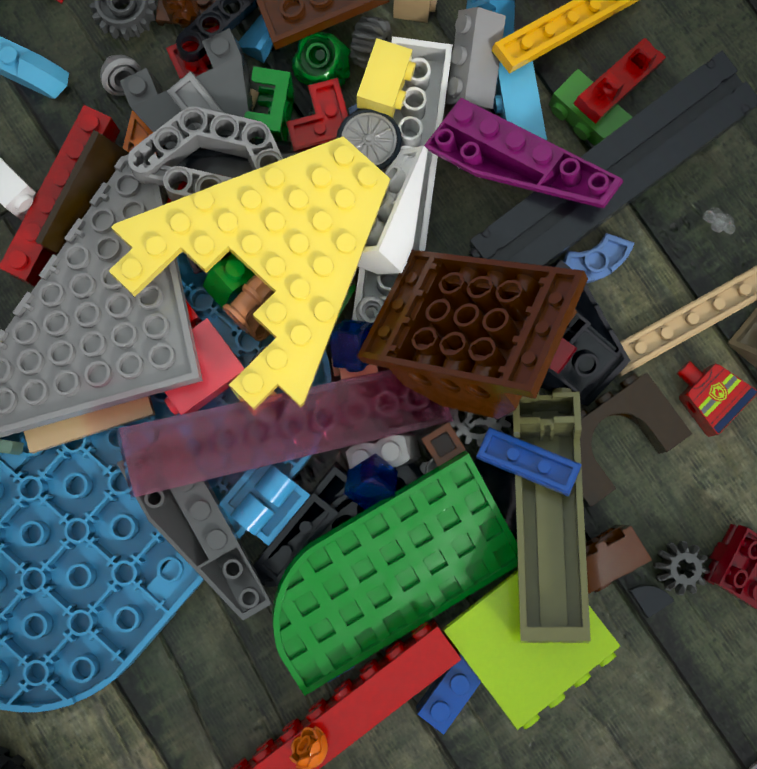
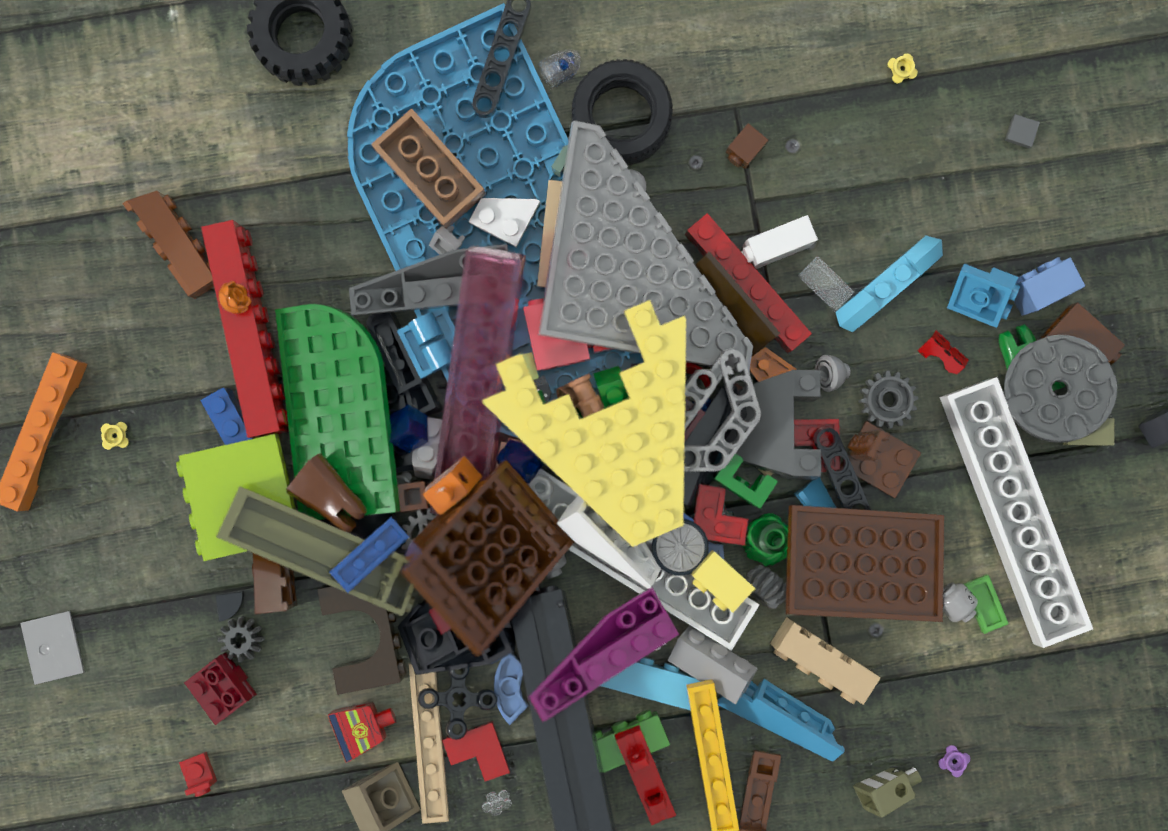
camera: 110 degrees right, 5 degrees up
light grey tile [167,71,224,129] -> none
none -> reddish brown piece [286,453,367,533]
none -> medium nougat brick [371,108,486,229]
none -> black gear [417,668,497,740]
none -> orange torso [422,456,482,515]
none -> light grey tile [429,226,465,255]
none -> red tile [442,721,510,782]
none -> white wing [469,198,540,248]
none -> clear tile [798,256,855,312]

